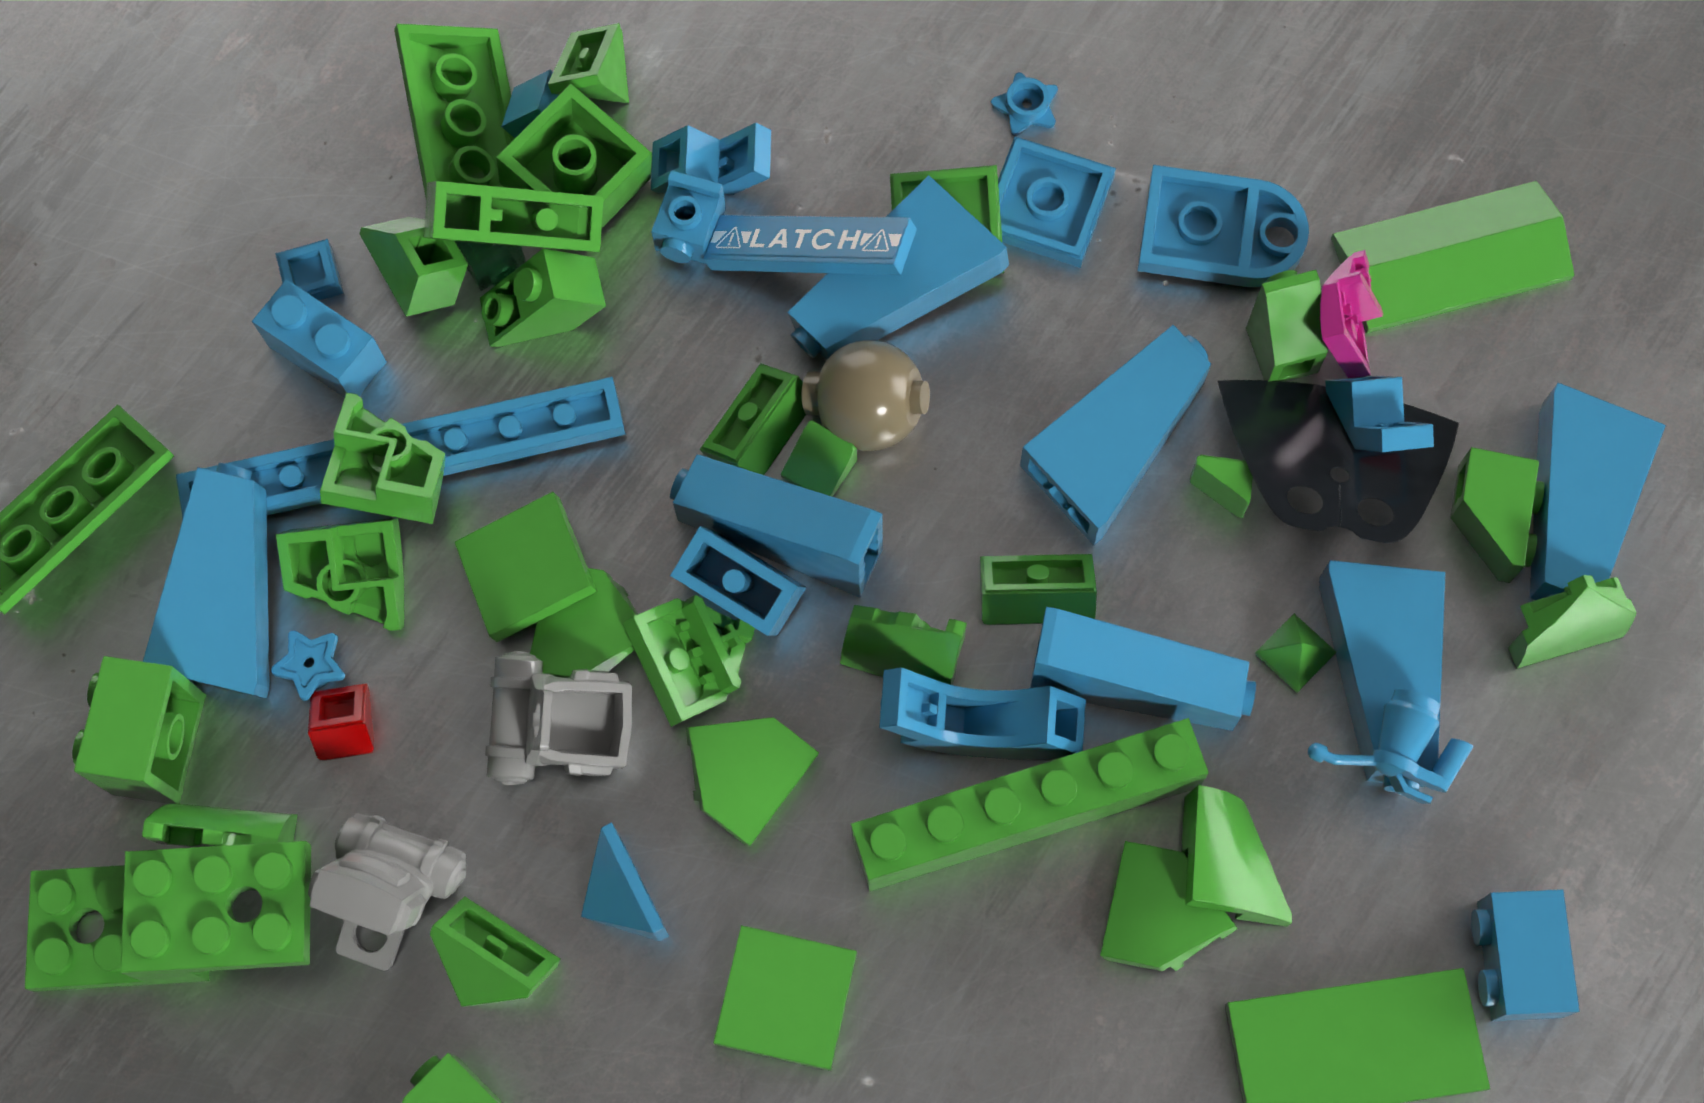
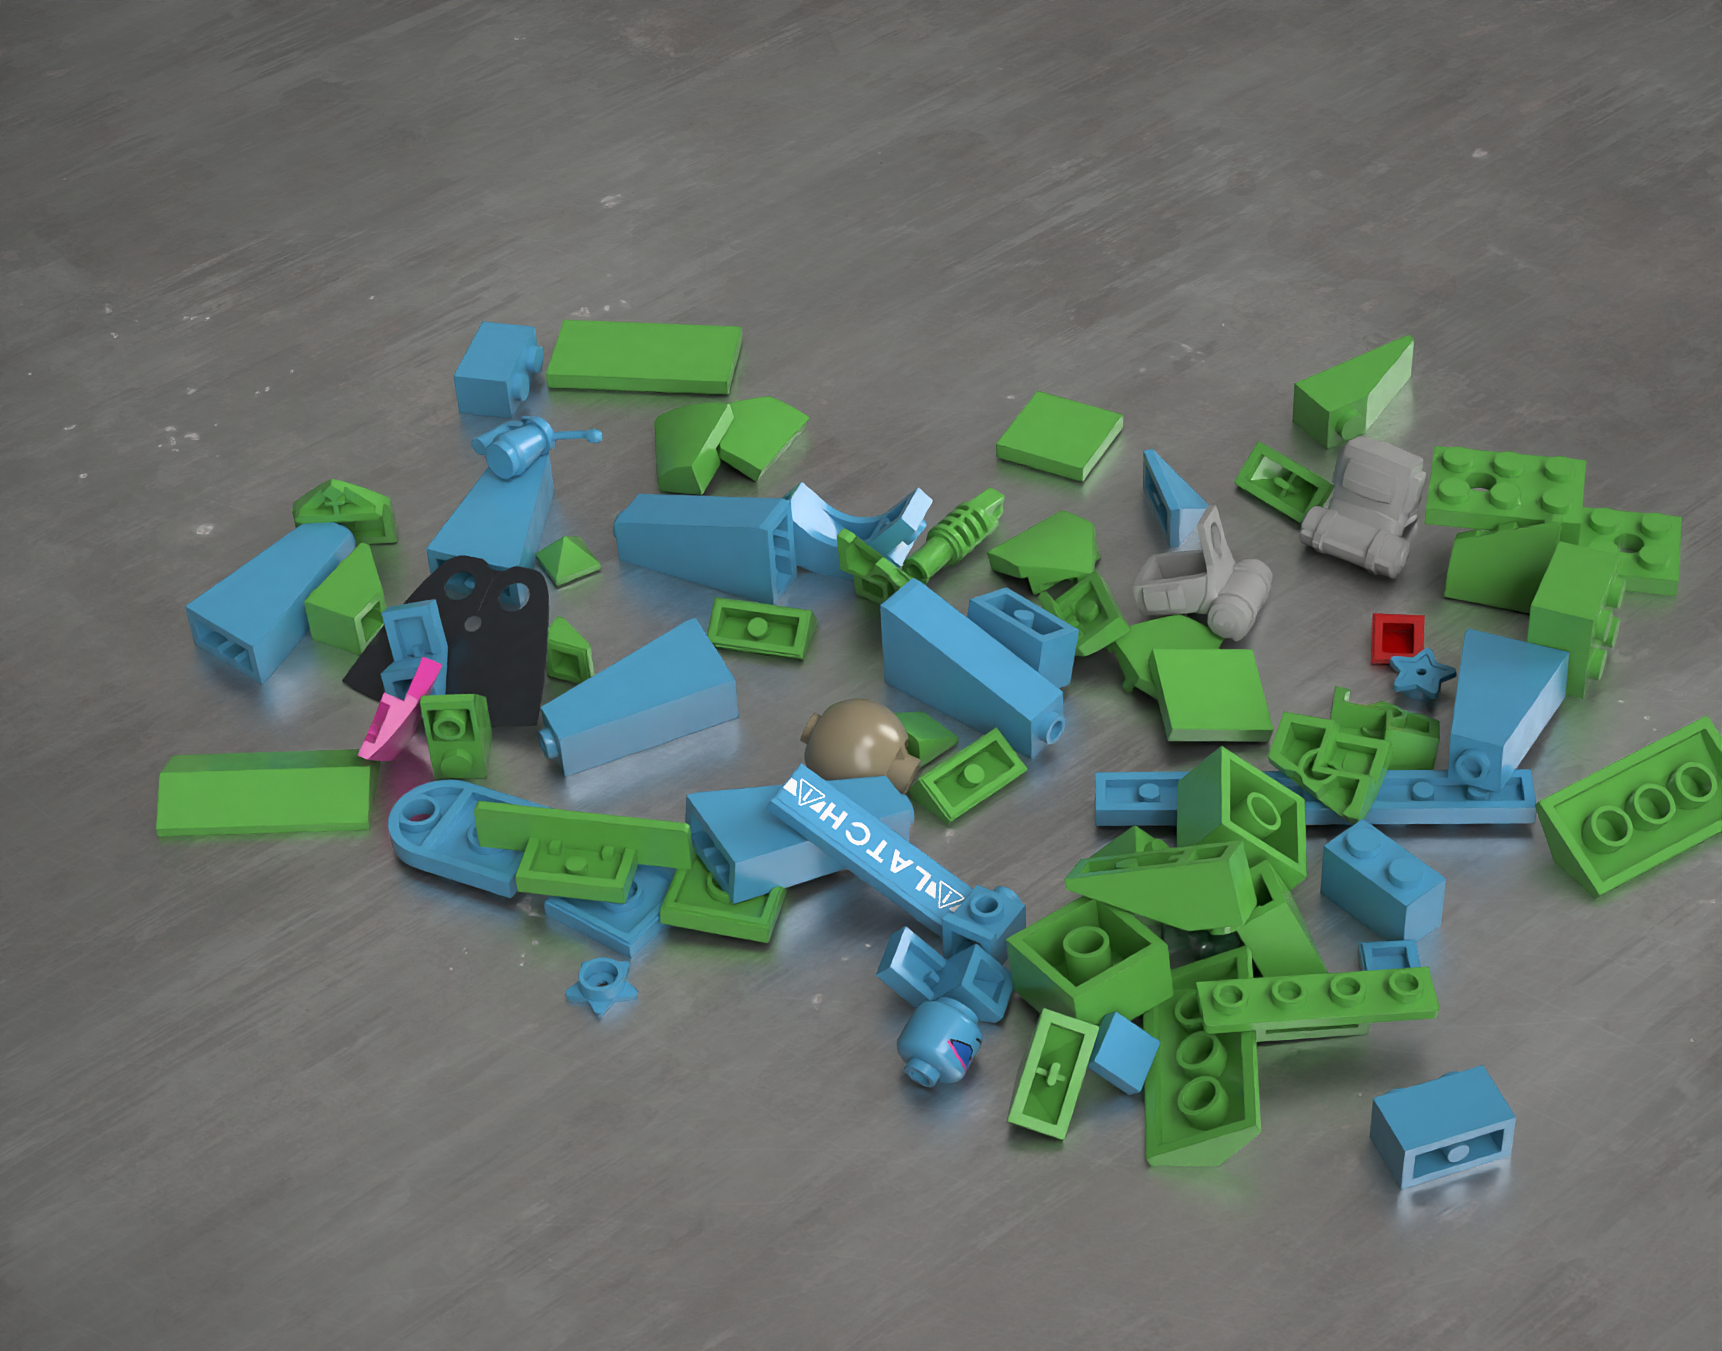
camera: 165 degrees left, 30 degrees down
bright green brick [851,718,1209,892] -> none
none -> bright green bracket [473,801,694,904]
none -> dark azure head [897,997,983,1088]
none -> bright green hinge [902,487,1005,585]
none -> bright green brick [1177,746,1307,890]
none -> bright green bracket [1195,966,1440,1042]
none -> dark azure brick [1369,1065,1516,1190]

